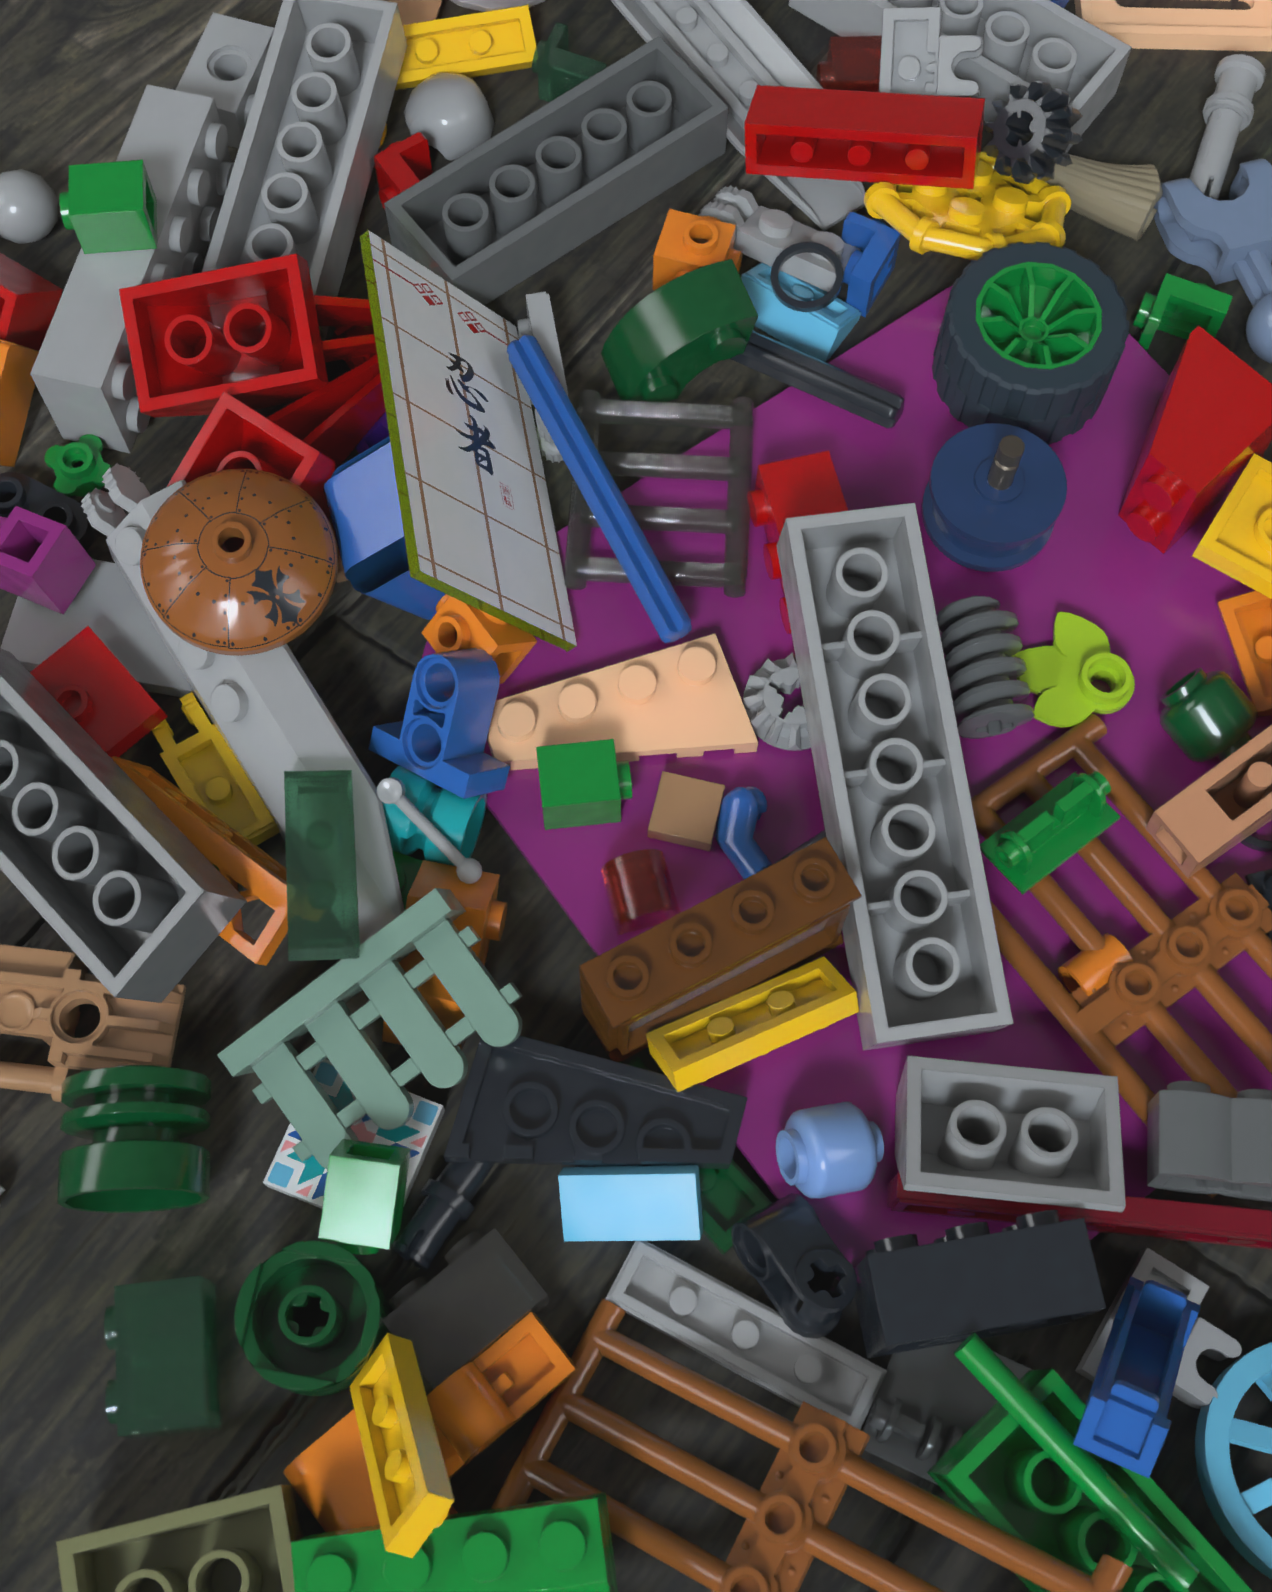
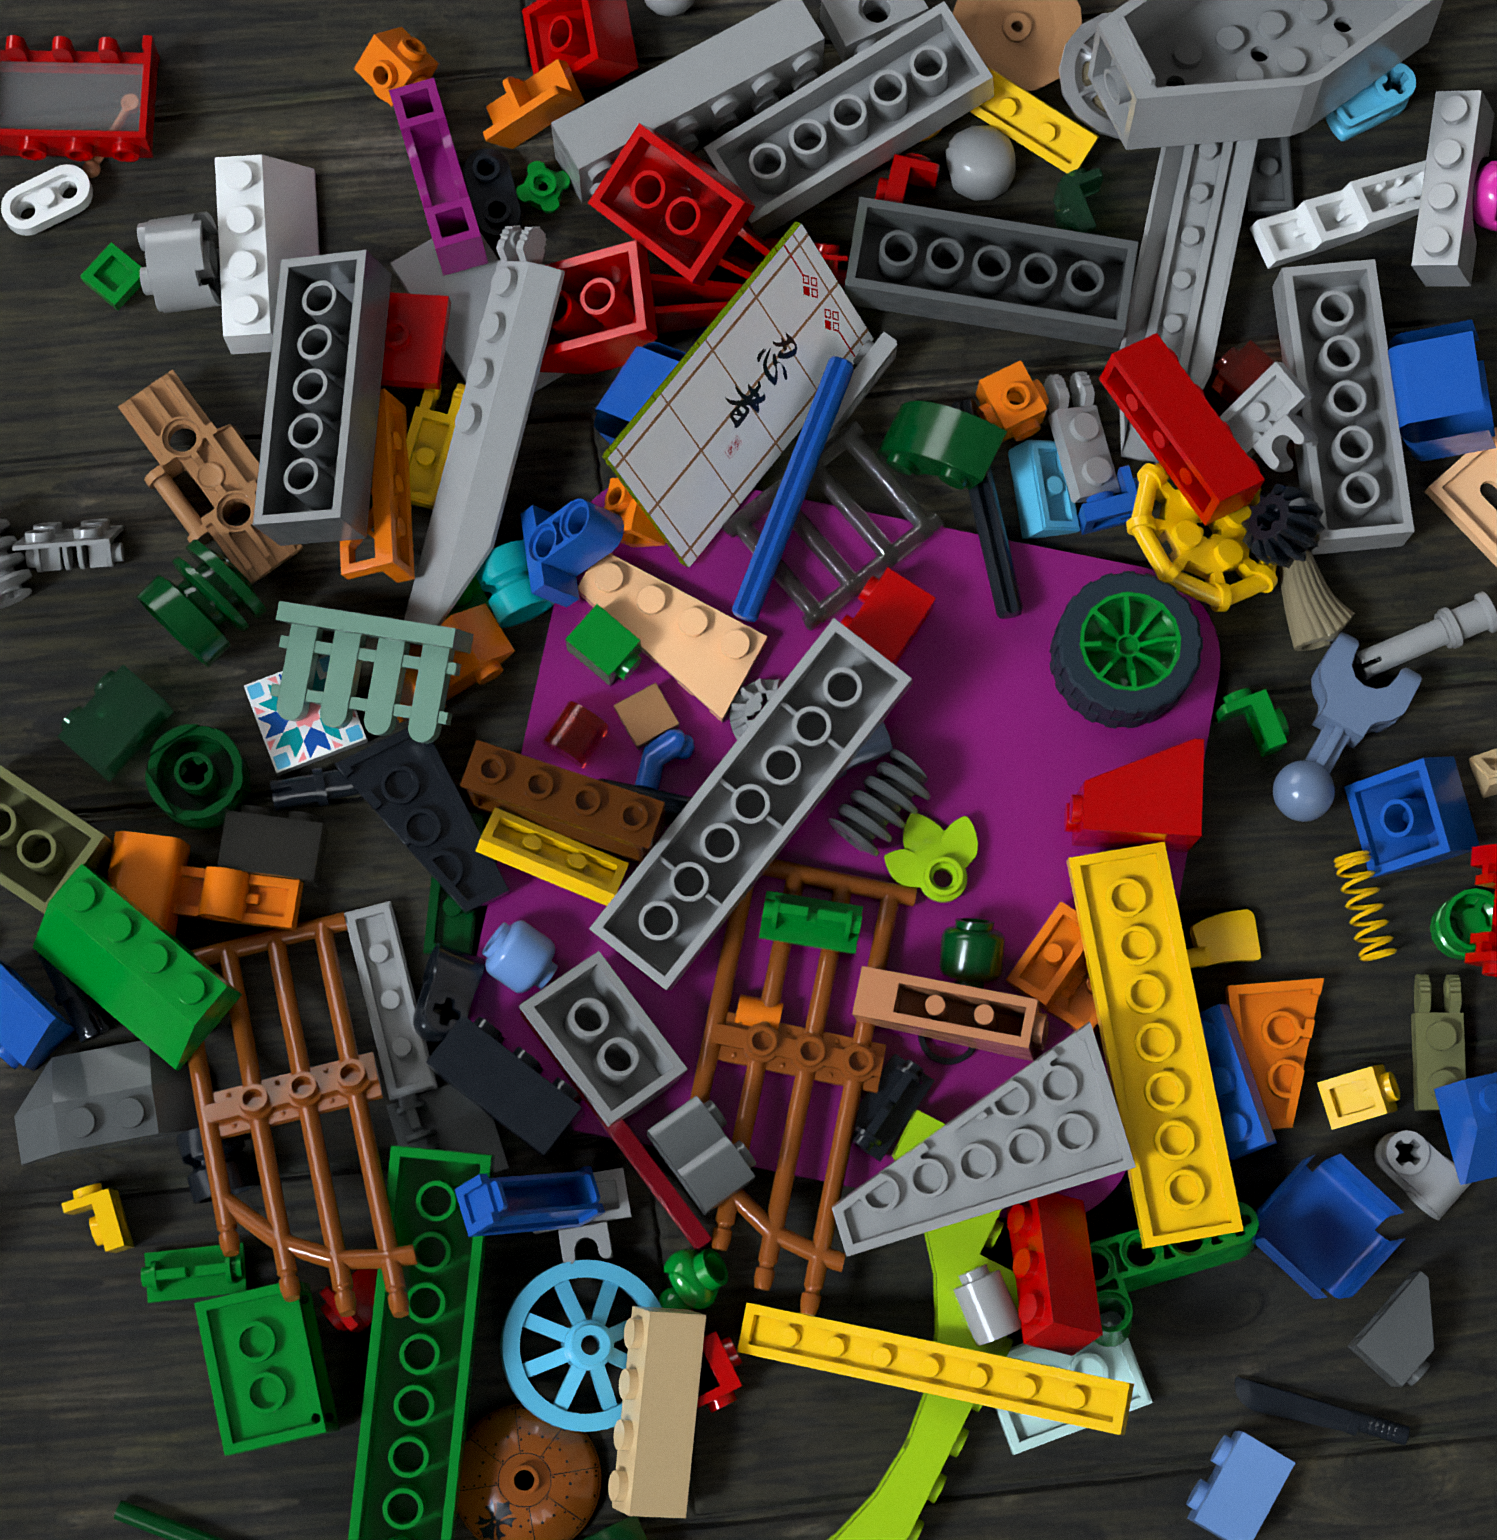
camera: 45 degrees right, 10 degrees up
green brick [59,160,157,254] -> none
dark orange dish [140,469,338,656] -> none
clear green tile [284,770,360,961] -> none
brick [318,1139,411,1255] -> none
yellow plate [349,1333,454,1558] -> none
light grey hinge [377,777,482,884] -> none
medium azure tile [558,1165,703,1241] -> none
black piece [771,242,843,312] -> none
dark blue wheel [921,423,1067,572] -> none
green bar [954,1333,1199,1592] -> none

